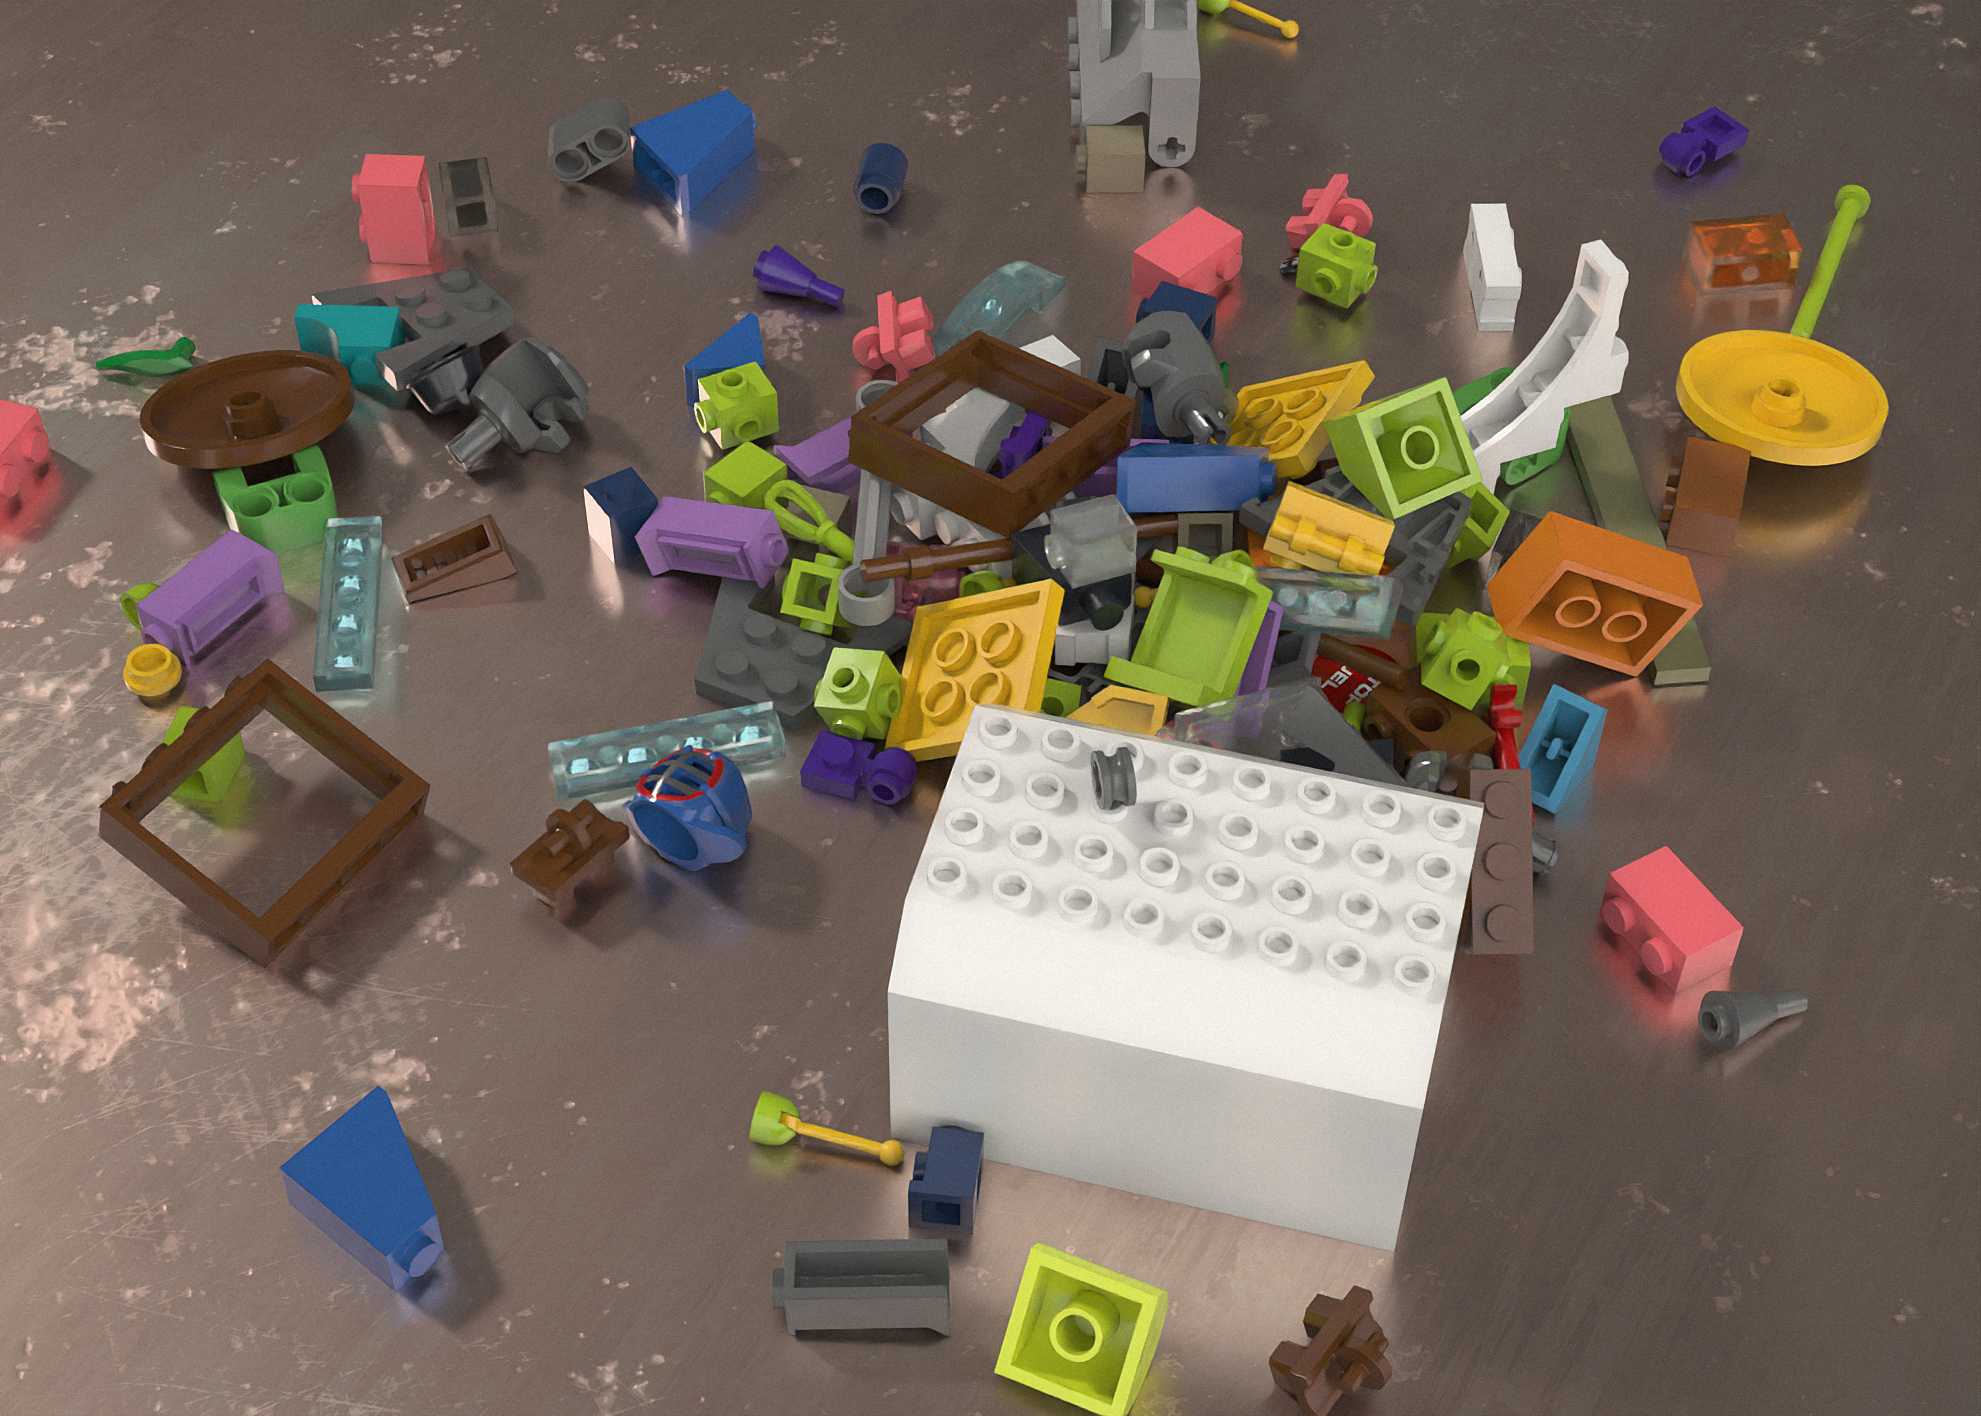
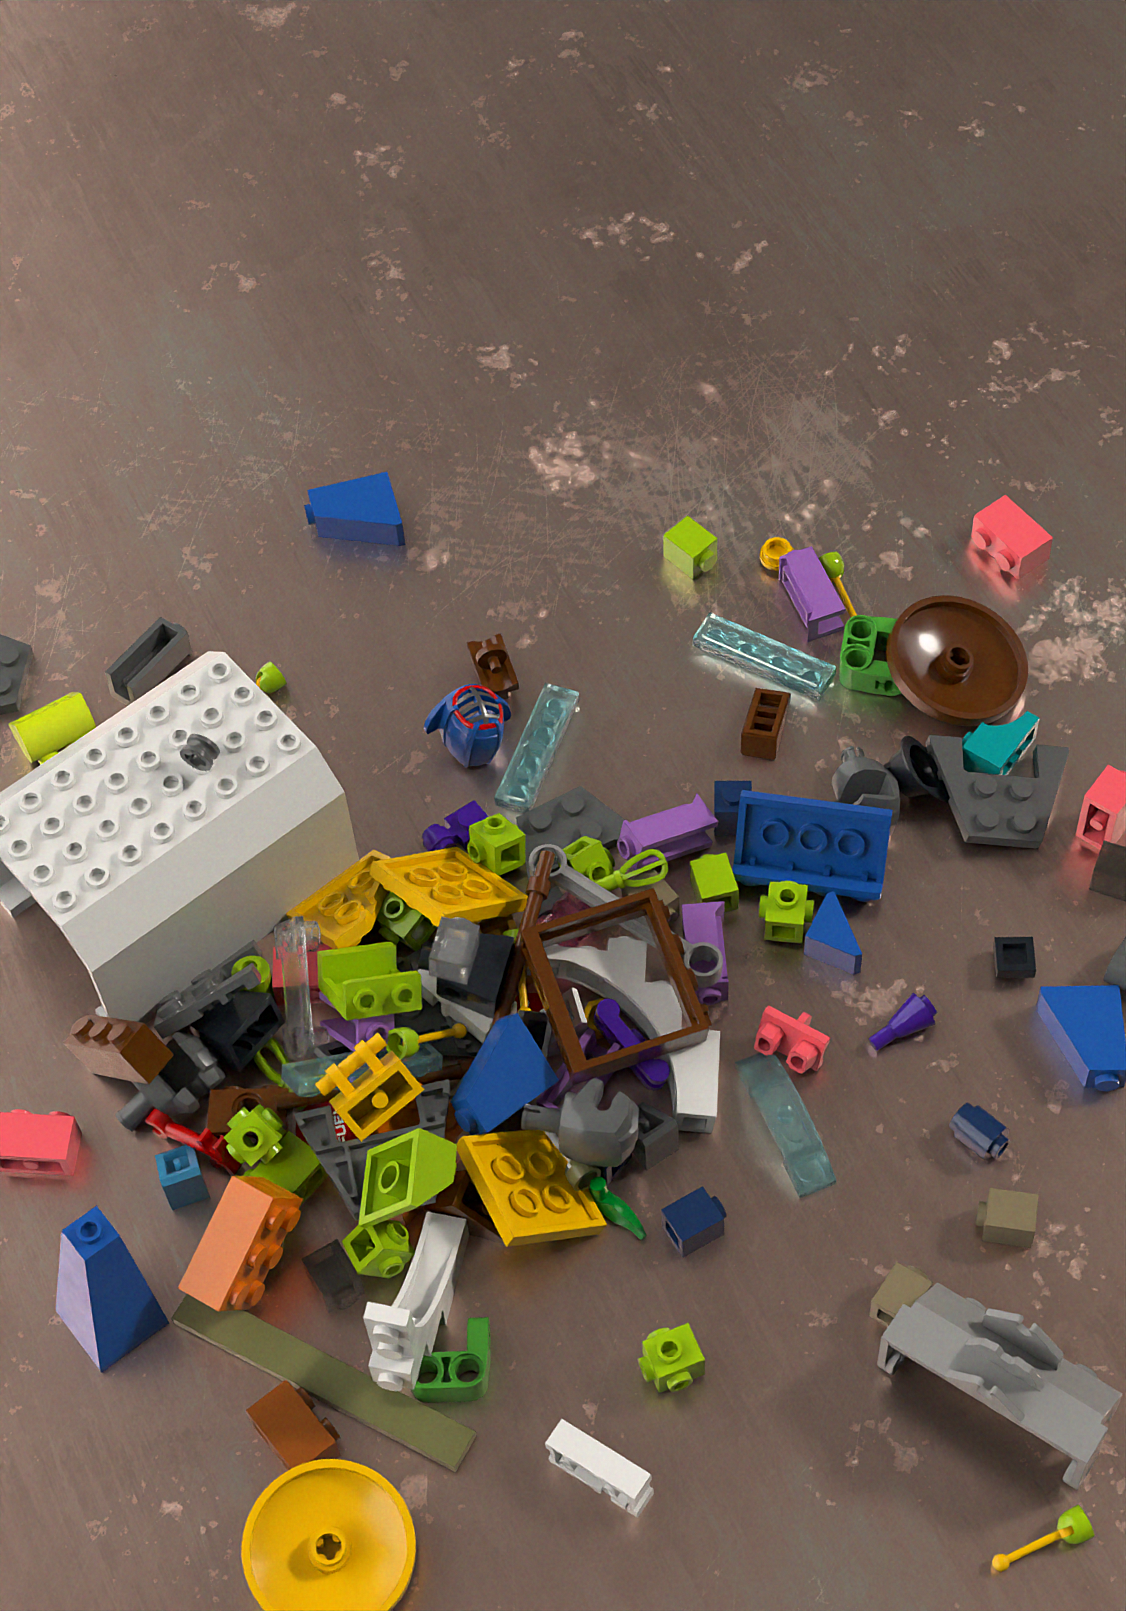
camera: 130 degrees right, 10 degrees up
green bar [96,337,196,377] -> none
reddish brown window [98,658,431,968] -> none
coral brick [1131,207,1243,298] -> none
black piece [1279,255,1299,273] -> none
coral hips [1286,174,1373,250] -> none
none -> blue slope [56,1206,169,1373]
none -> blue bracket [732,790,893,902]
none -> dark tan brick [976,1187,1039,1248]
none -> black plate [993,937,1036,978]

